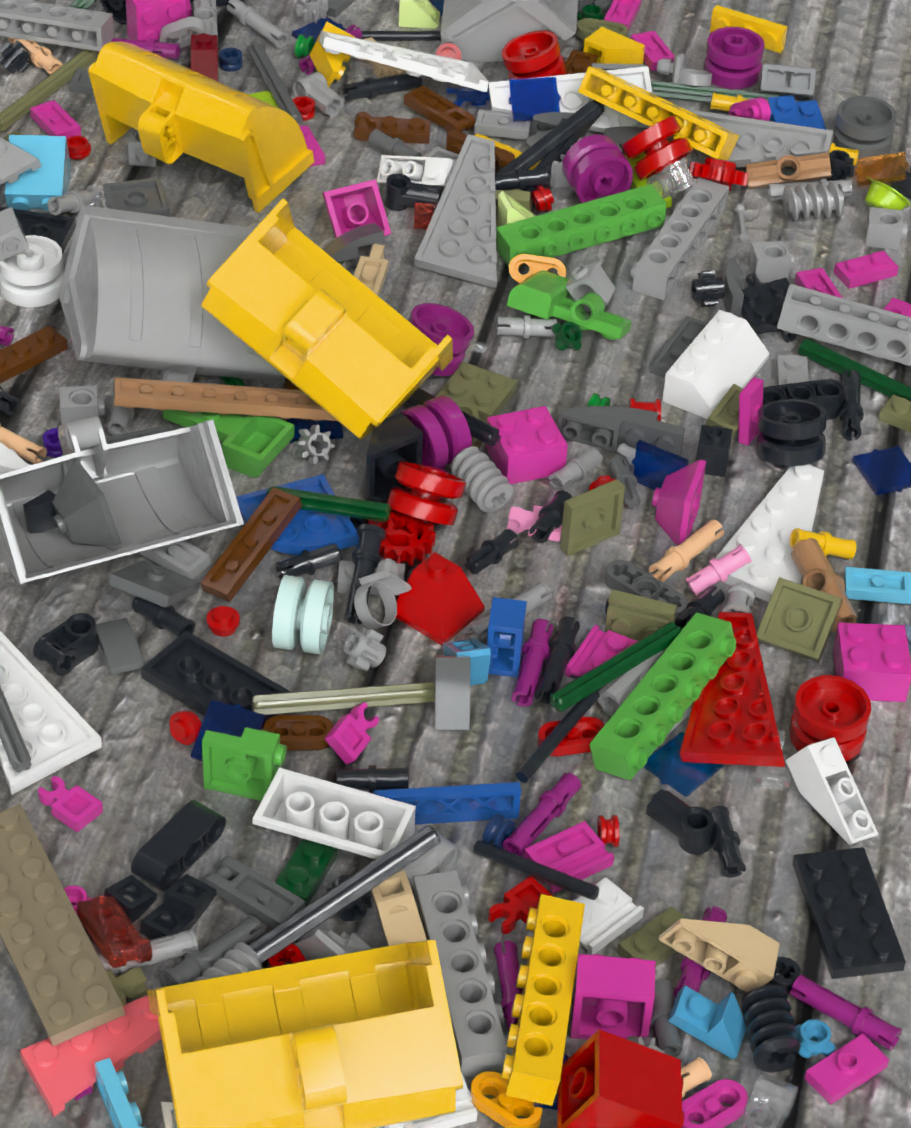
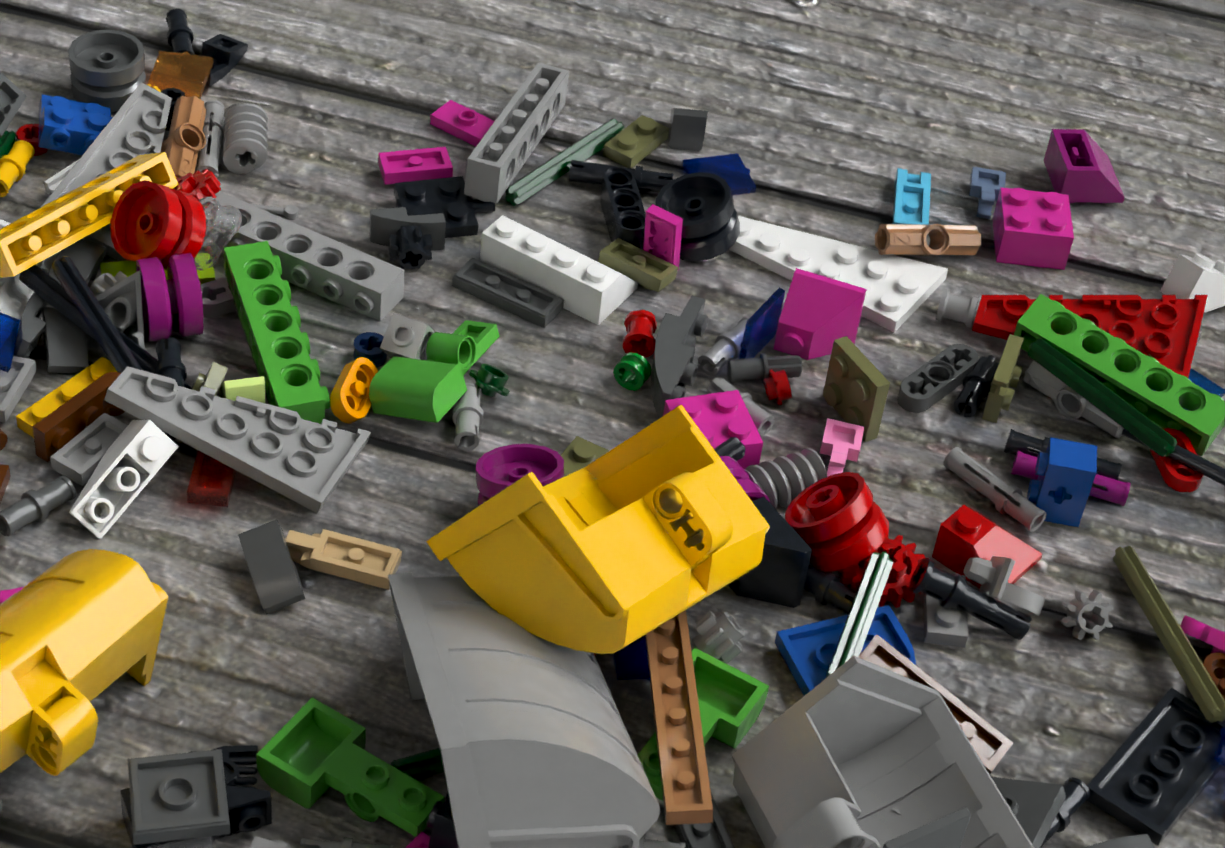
camera: 90 degrees left, 0 degrees up
red plate [206,606,240,637] -> none
light aqua wheel [272,575,334,654] -> none
black axle [275,544,342,580] -> none
dark pink slope [322,179,392,238] -> none
black piece [384,173,441,212] -> none
slope [434,656,470,730] -> none
dark azure slope [443,638,491,685] -> none
black axle [464,529,519,574] -> none
black pin [529,490,572,543] -> none
red plate [531,185,555,213] -> none
dark pink plate [565,625,638,690] -> none
light nougat pin [649,519,724,582] -> none
black pin [675,585,725,629] -> none
bright pink pin [685,544,752,597] -> none
black brick [696,425,733,477] -> none
dark pink plate [728,97,771,121] -> none
light grey brick [748,241,794,282] -> none
olive plate [757,577,843,663] -> none
light grey plate [776,355,809,385] -> none
yellow pin [789,528,856,560] -> none
red wheel [789,675,872,762] -> none
dark pink plate [834,251,899,289] -> none
lime piece [865,176,911,210] -> none
light grey brick [865,207,908,250] -> none

